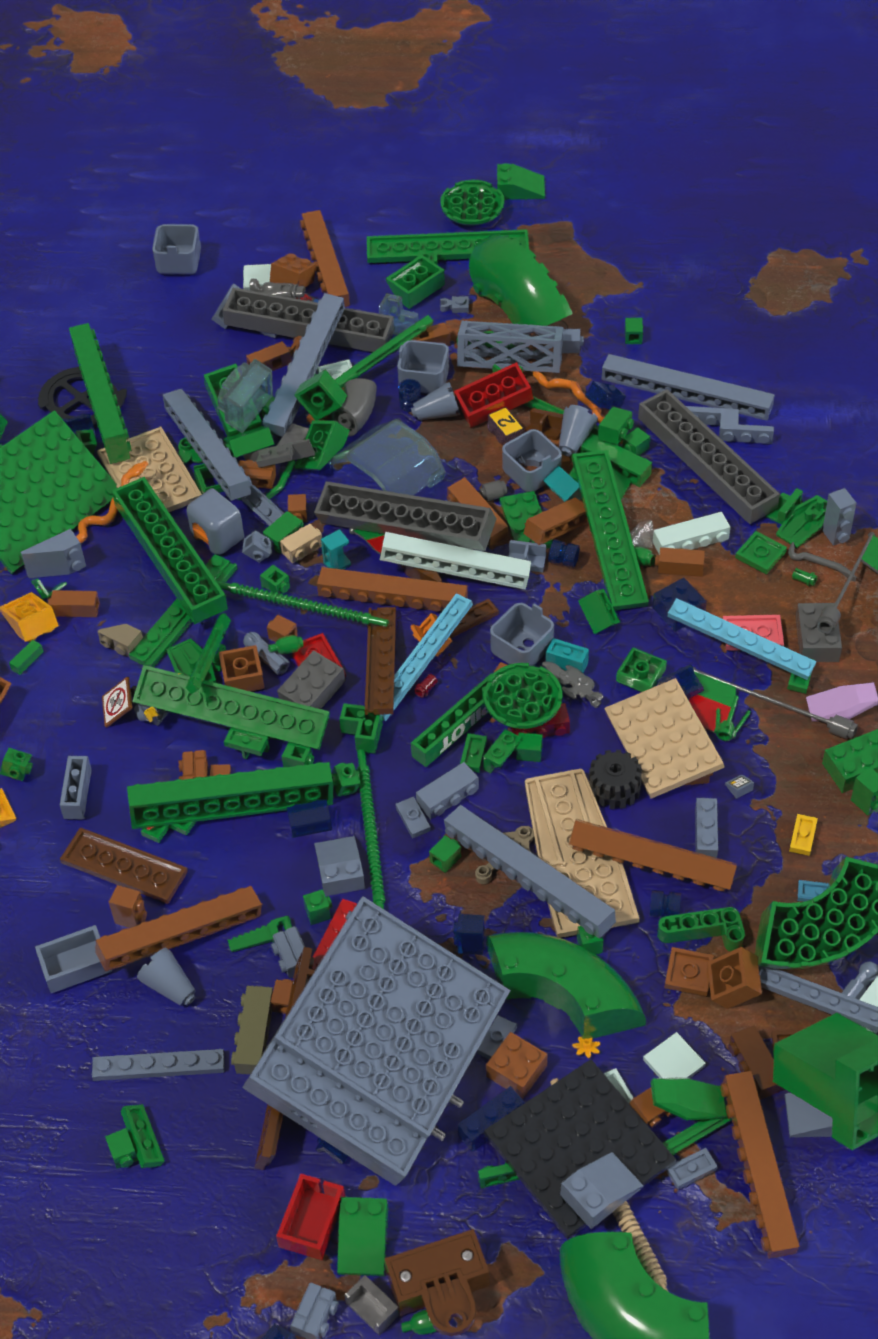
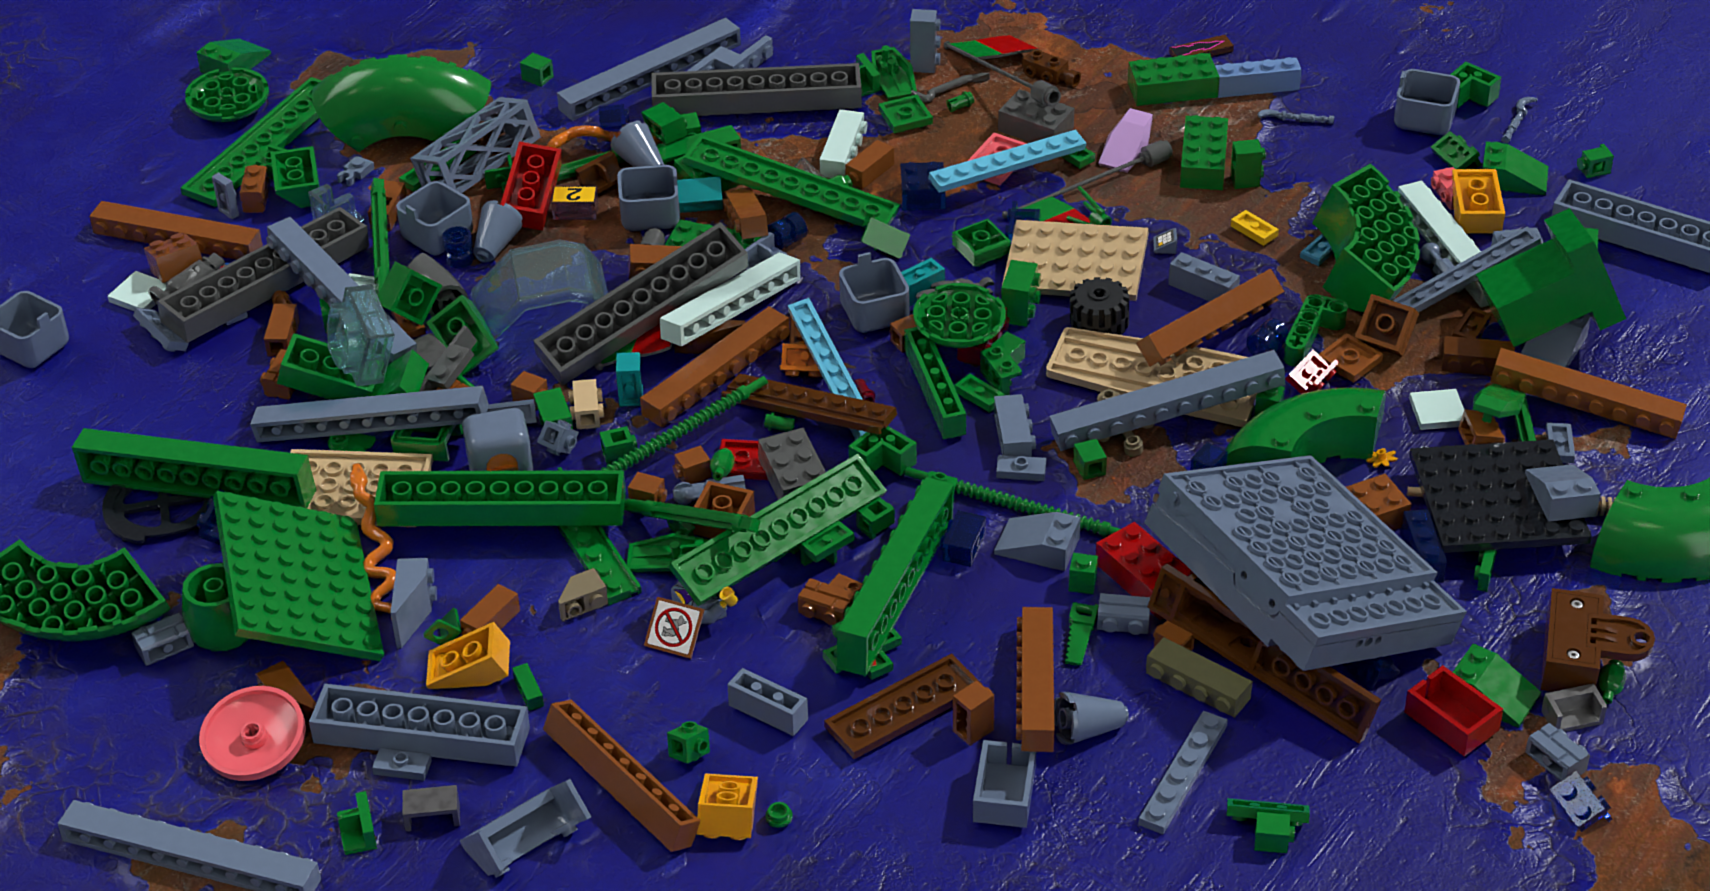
camera: 60 degrees left, 10 degrees down
none -> sand blue plate [212,172,239,220]
none -> dark orange brick [240,165,270,213]
none -> dark orange brick [628,472,667,502]
none -> green pin [764,413,795,432]
none -> green brick [1001,260,1041,327]
none -> bracket [1285,350,1339,394]

